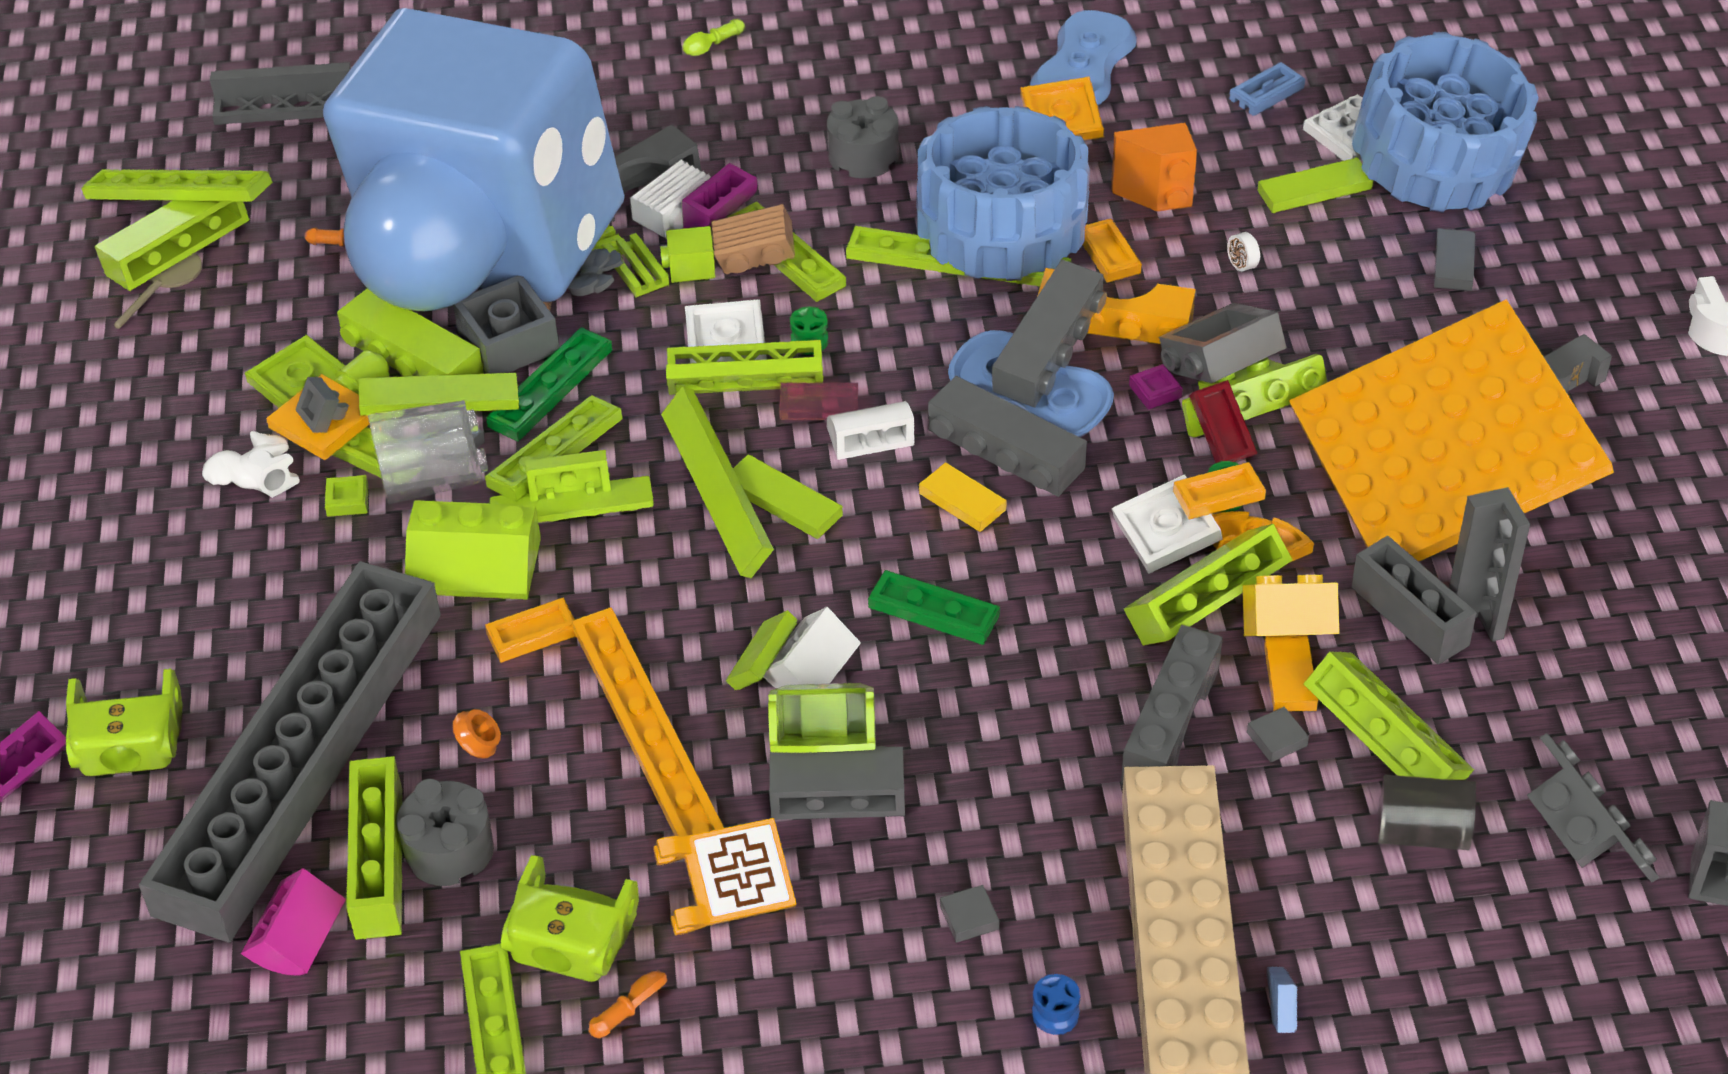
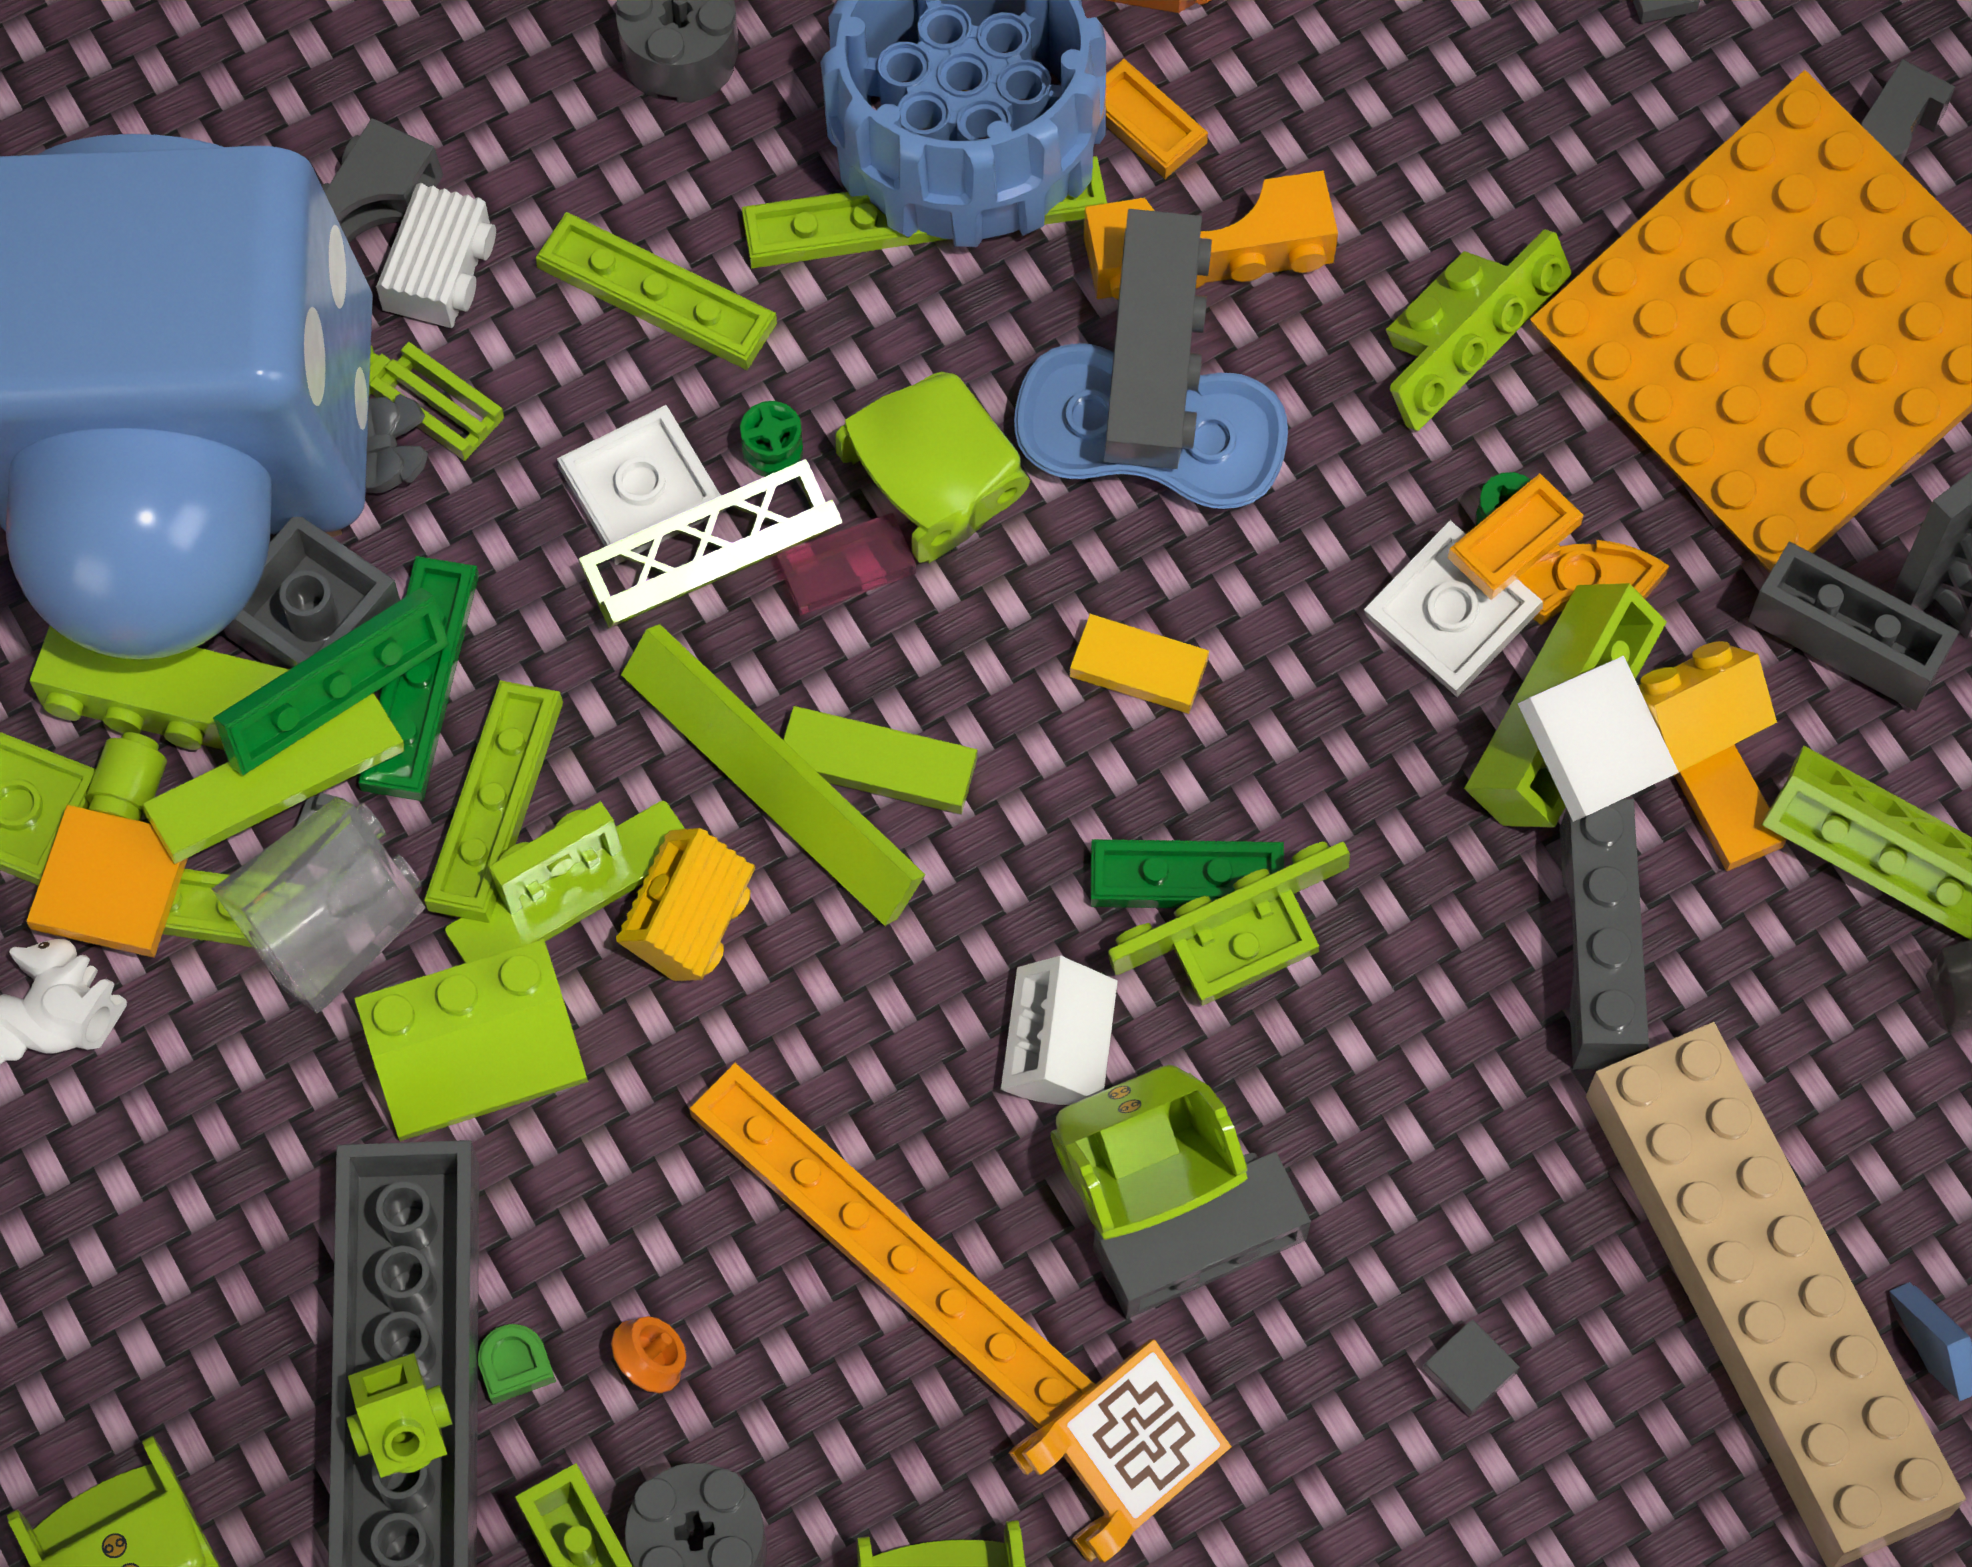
camera: 25 degrees left, 20 degrees up
dark grey tile [295,377,349,433] -> none
lime tile [325,475,368,517] -> none
light orange tile [485,597,576,663] -> none
lime brick [660,226,716,283] -> none
magenta brick [682,163,758,230] -> none
medium nougat brick [712,204,795,275] -> none
lime tile [725,610,798,690] -> none
white brick [827,401,914,460] -> none
dark grey brick [928,376,1087,497] -> none
blue wheel [1032,974,1081,1035] -> none
magenta tile [1129,364,1183,410] -> none
dark grey window [1159,303,1287,383] -> none
dark red tile [1189,380,1258,463] -> none
white tile [1227,232,1260,272] -> none
dark grey tile [1247,707,1309,762] -> none
none -> green tile [213,588,449,775]
none -> lime brick [346,1353,453,1478]
none -> bright green tile [478,1324,556,1405]
none -> yellow brick [616,828,755,981]
none -> lime piece [835,372,1030,563]
none -> lime bracket [1108,842,1350,1006]
none -> white tile [1518,656,1679,822]

